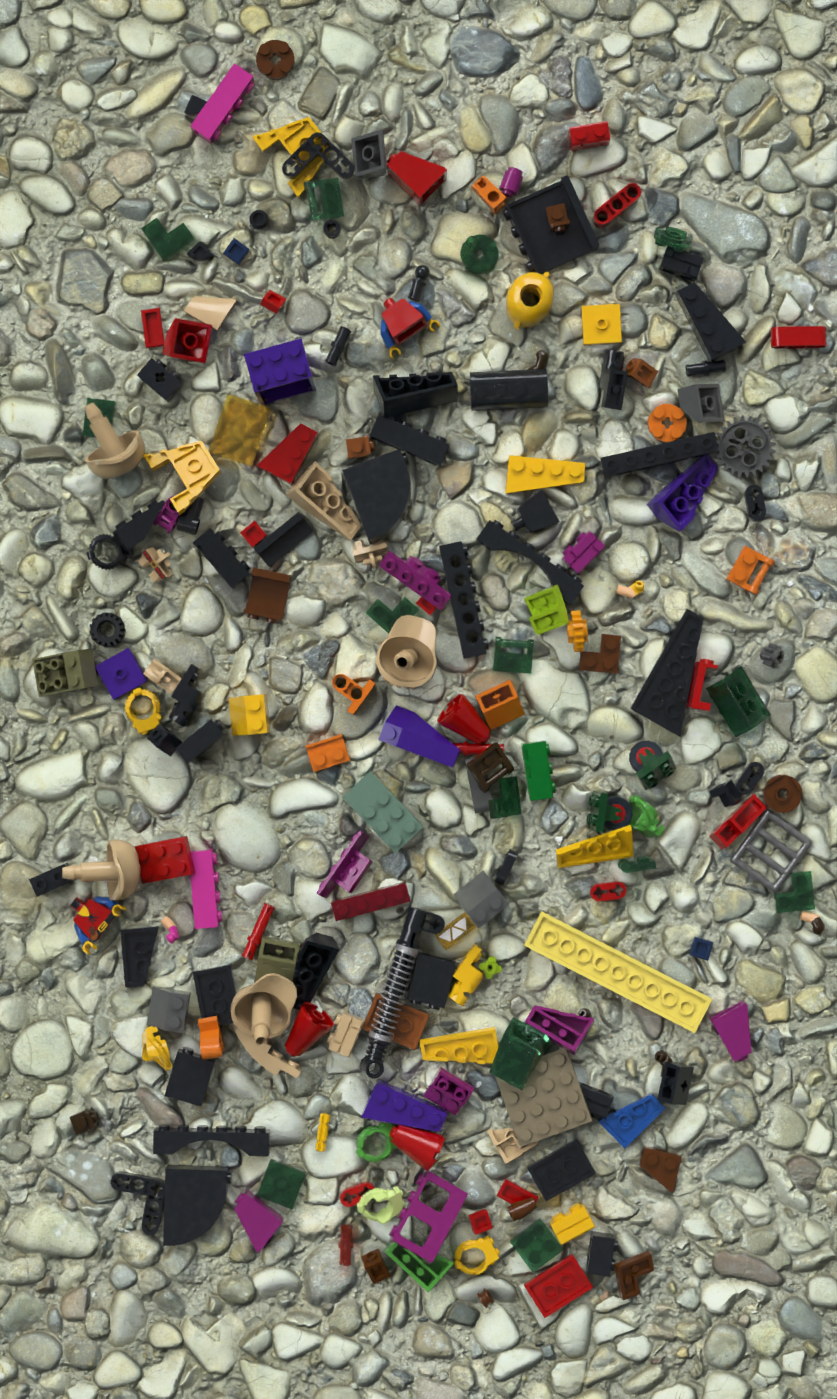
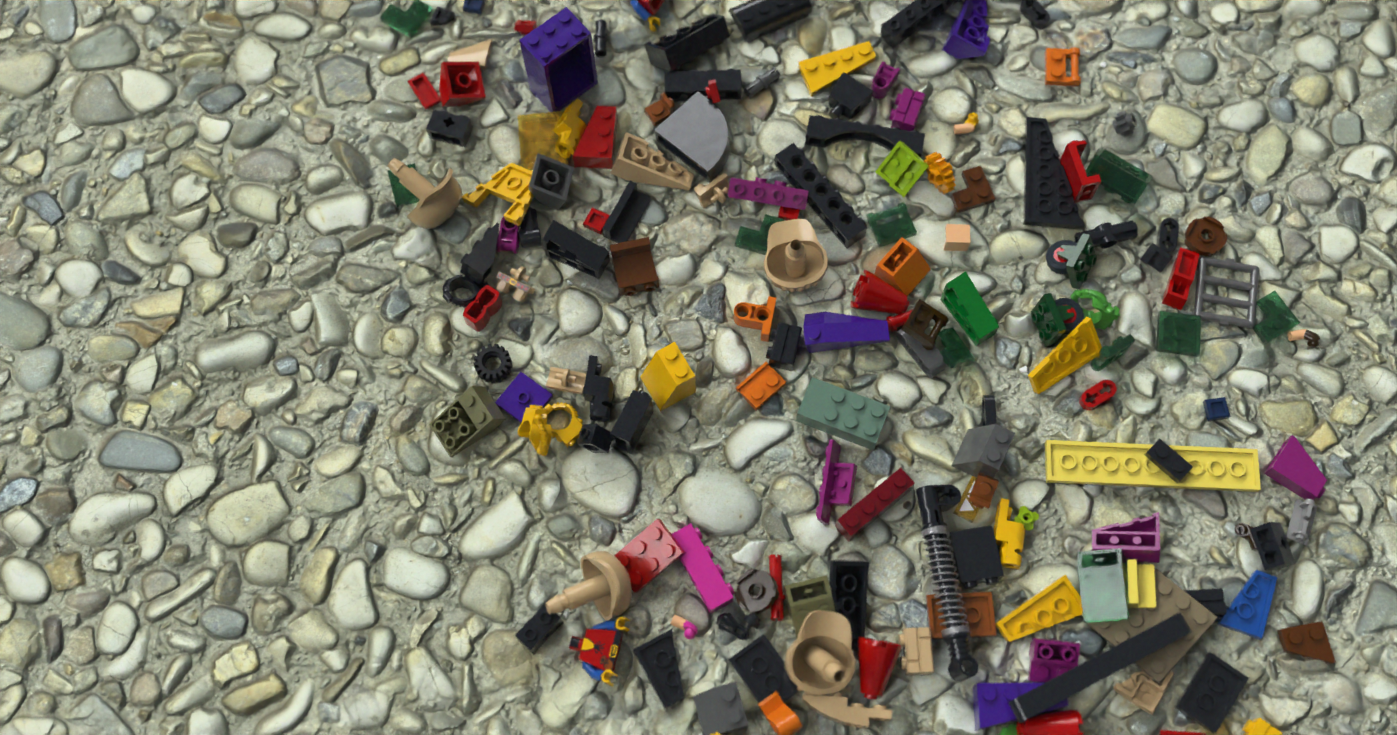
camera: 25 degrees left, 20 degrees down
none -> red brick [463,285,503,332]
none -> yellow piece [517,405,552,456]
none -> dark grey slope [528,153,574,210]
none -> yellow plate [553,98,587,158]
none -> red plate [705,79,721,103]
none -> black piece [716,612,761,640]
none -> plate [735,569,779,614]
none -> dark grey pin [744,67,780,98]
none -> black brick [766,322,802,371]
none -> magenta piece [871,61,901,99]
none -> light nougat panel [944,224,970,251]
none -> dark orange bracket [969,472,999,509]
none -> black beam [1008,612,1192,723]
none -> black piece [1074,220,1138,249]
none -> light yellow panel [1127,560,1156,608]
none -> black plate [1144,438,1193,483]
none -> clear green plate [1156,311,1201,357]
none -> light grey hinge [1286,499,1317,546]

